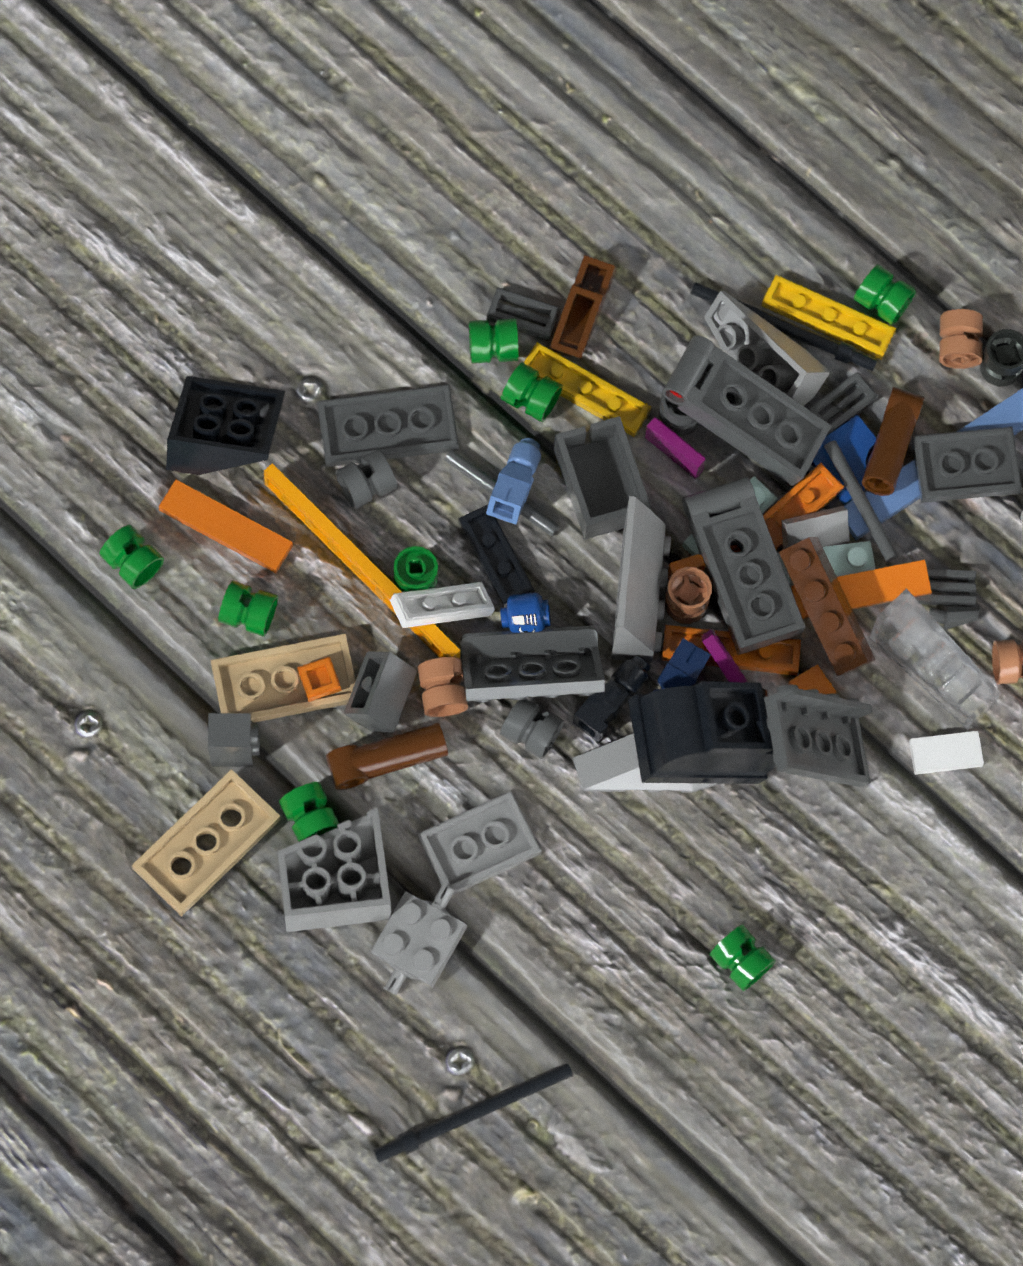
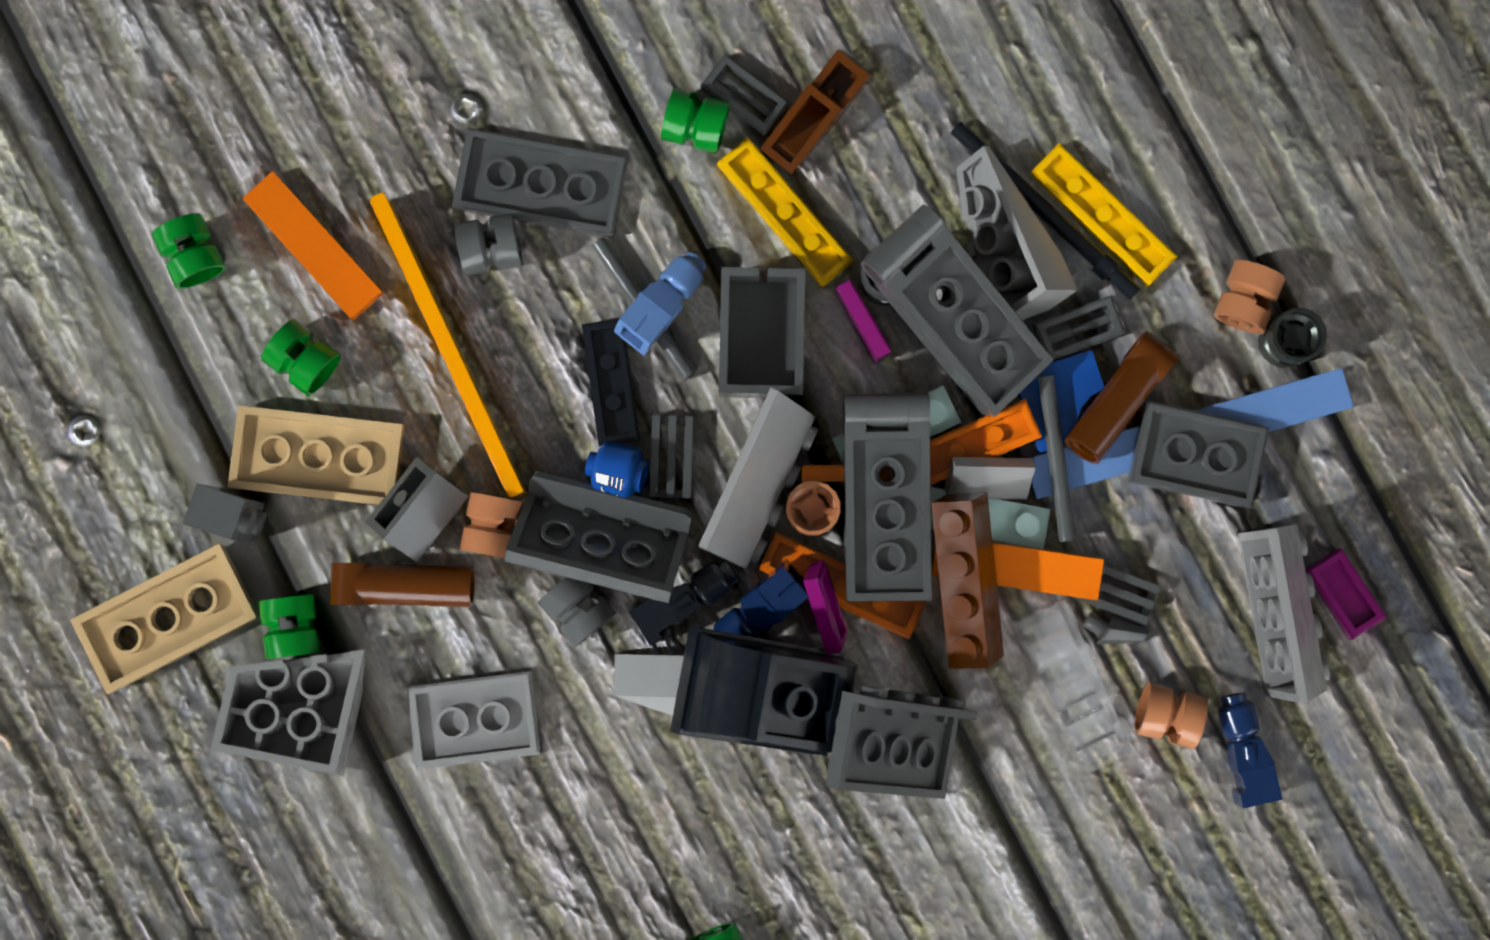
camera: 25 degrees right, 15 degrees up
black slope [166,376,285,475] -> none
orange tile [297,656,341,702] -> none
light grey plate [371,884,468,995] -> none
white tile [390,582,495,628] -> none
green wheel [394,546,438,592] -> none
green wheel [501,362,563,423] -> none
orange tile [788,664,836,695] -> none
green wheel [854,264,916,326] -> none
white tile [909,731,984,775] -> none
none -> dark grey tile [649,415,694,499]

